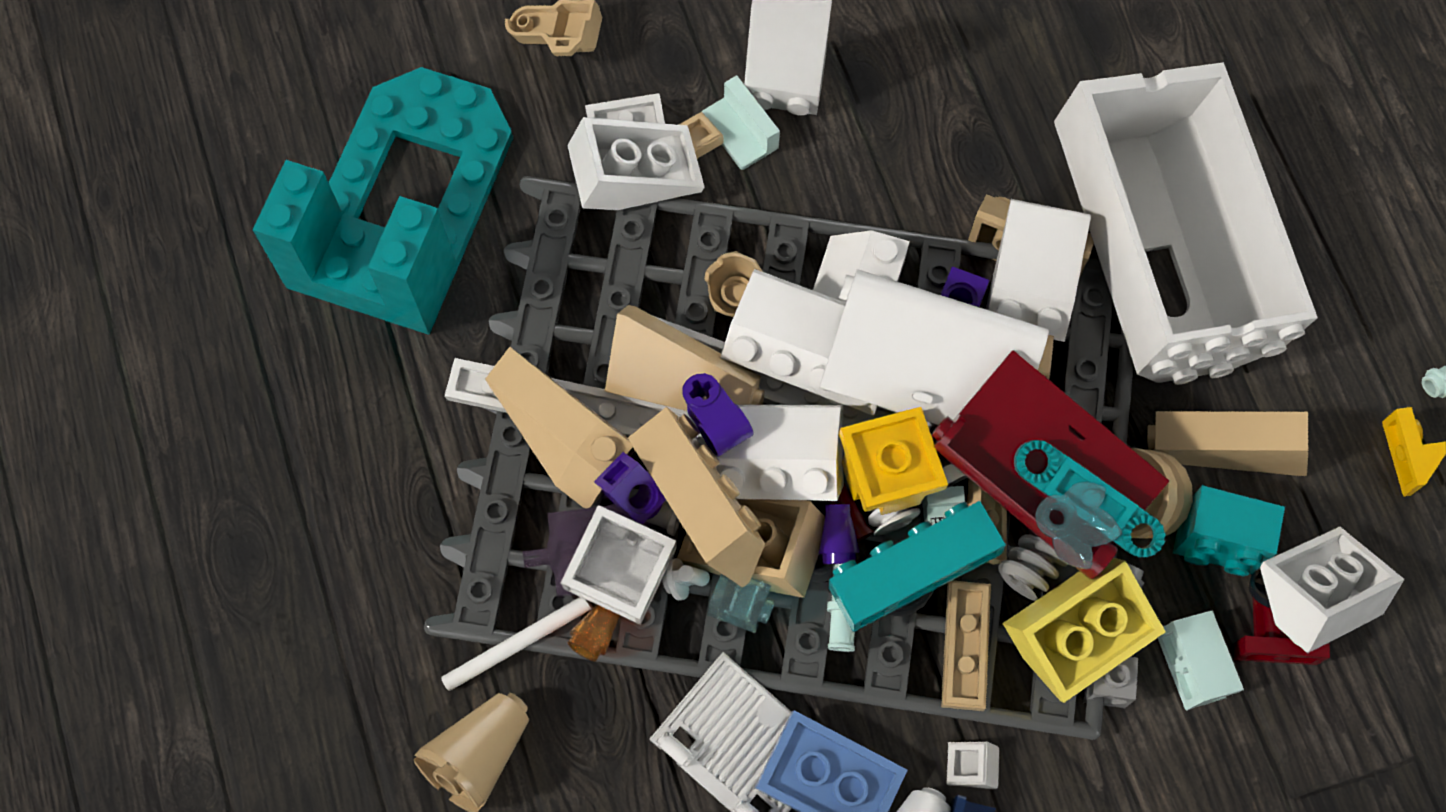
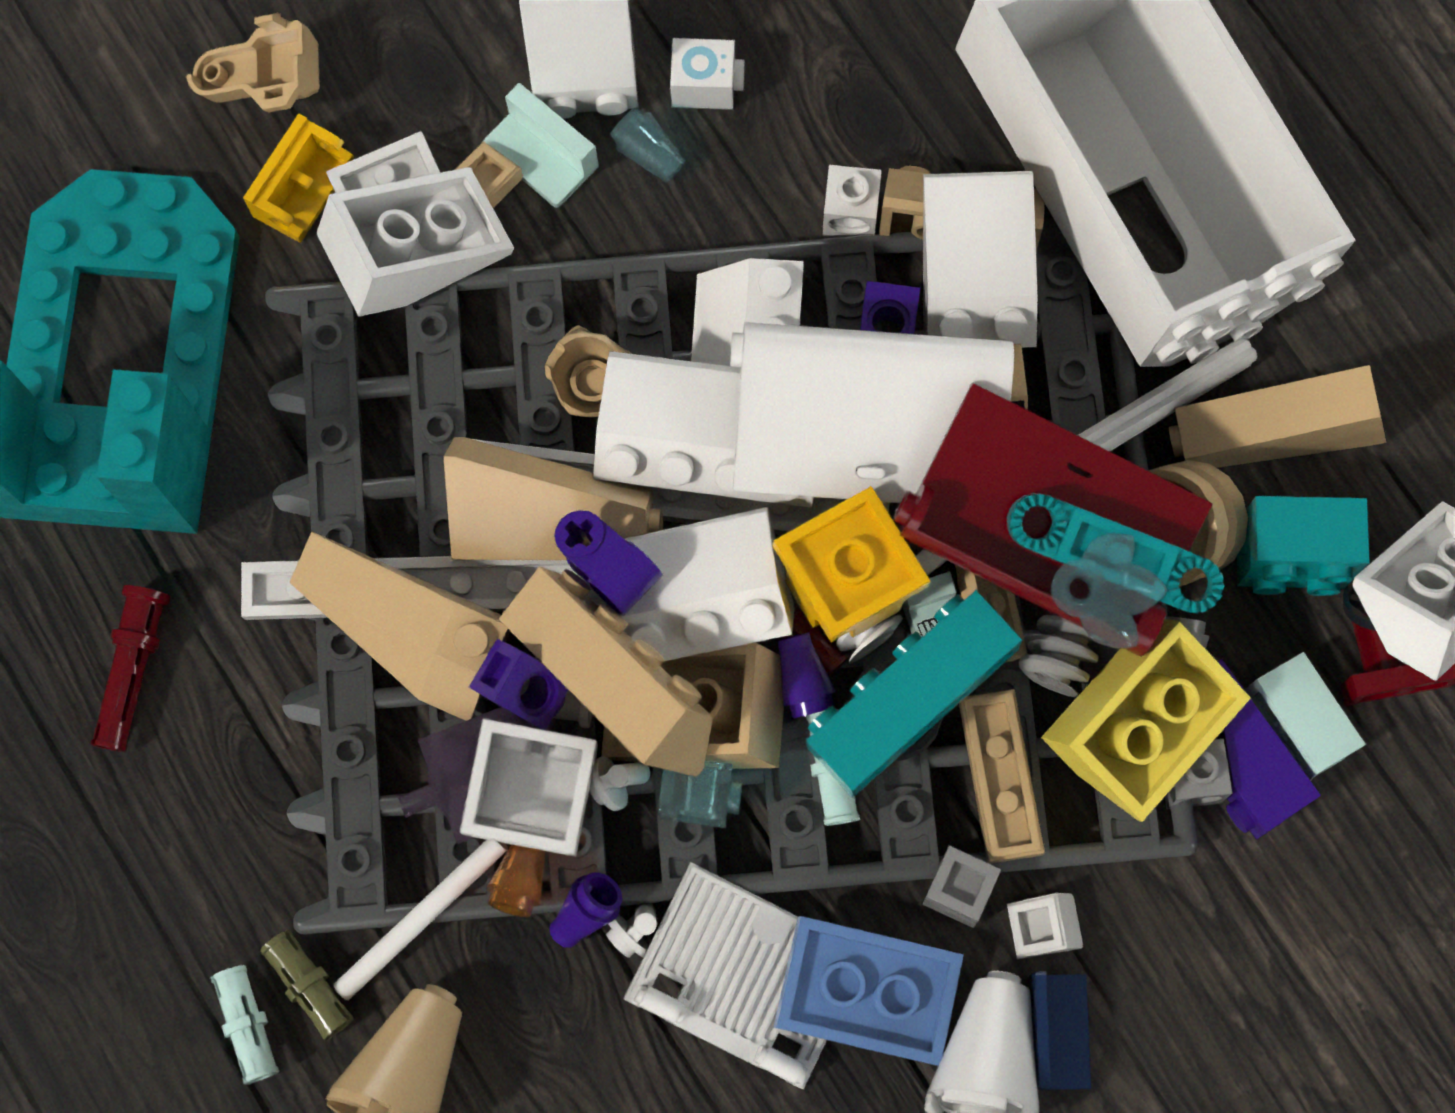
camera: 10 degrees left, 5 degrees up
none -> dark red pin [90,585,171,752]
none -> light aqua pin [210,965,279,1085]
none -> yellow hinge [243,113,354,243]
none -> olive pin [260,929,354,1041]
none -> dark purple cone [549,872,622,948]
none -> white plate [606,904,657,958]
none -> clear light blue cone [609,107,686,183]
none -> white brick [670,38,745,109]
none -> white brick [822,165,881,238]
none -> light grey brick [922,846,1001,928]
none -> white axle [1078,338,1257,451]
none -> dark purple slope [1216,659,1321,840]

